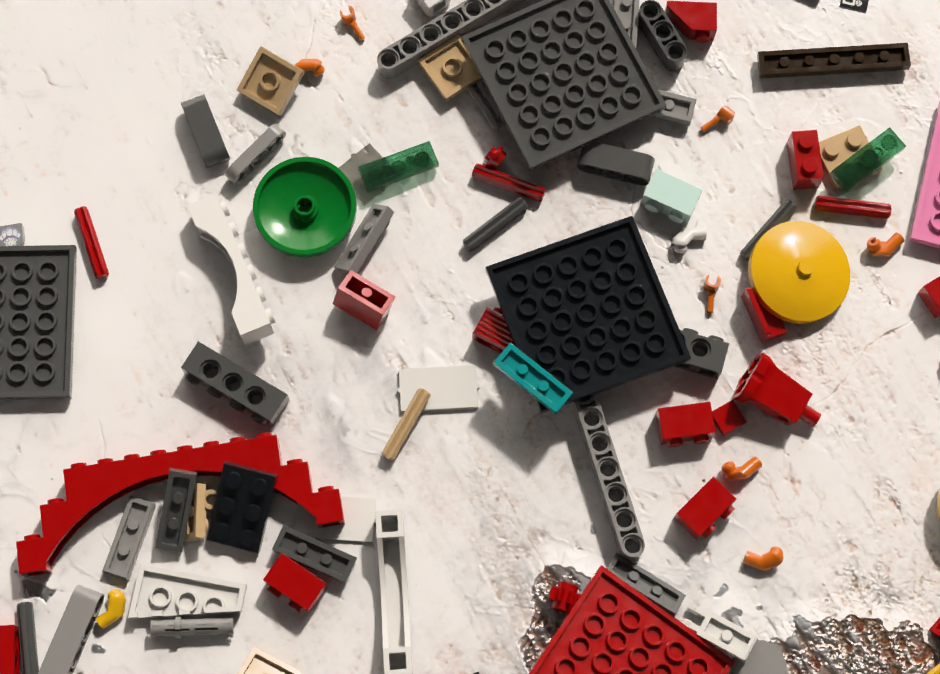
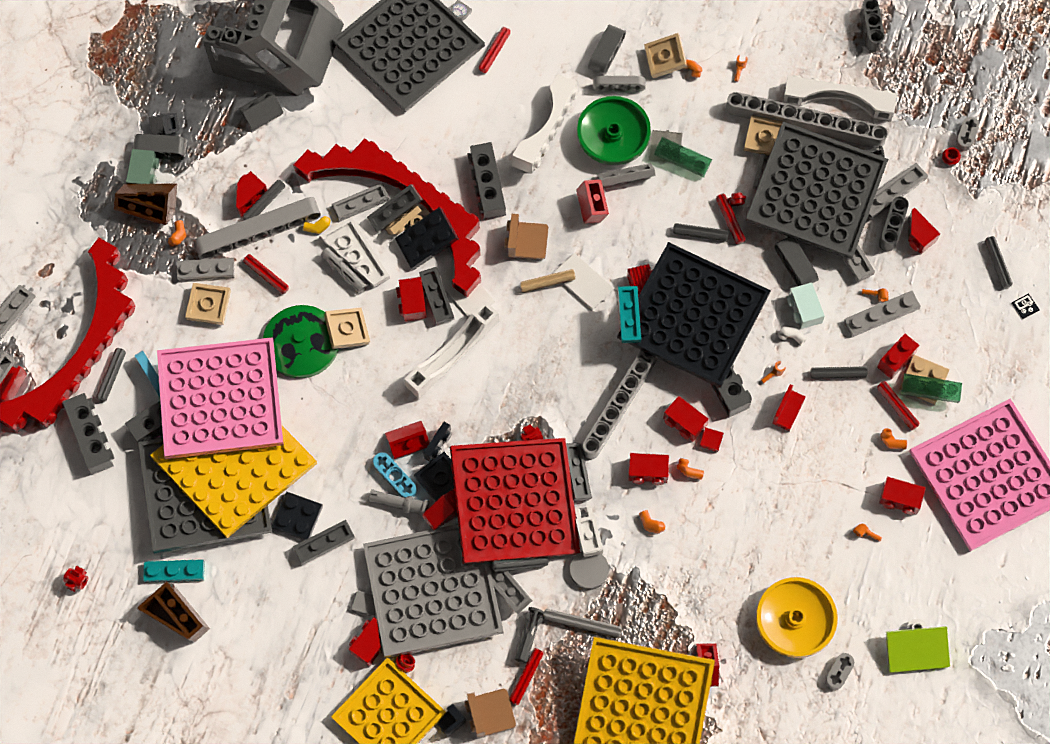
camera: 50 degrees right, 5 degrees down
red piece [732,352,821,427] -> none
yellow dish [748,221,851,324] -> none
dark brown plate [757,43,911,79] -> none
none -> medium nougat bracket [505,213,548,260]
none -> light grey plate [844,291,921,337]

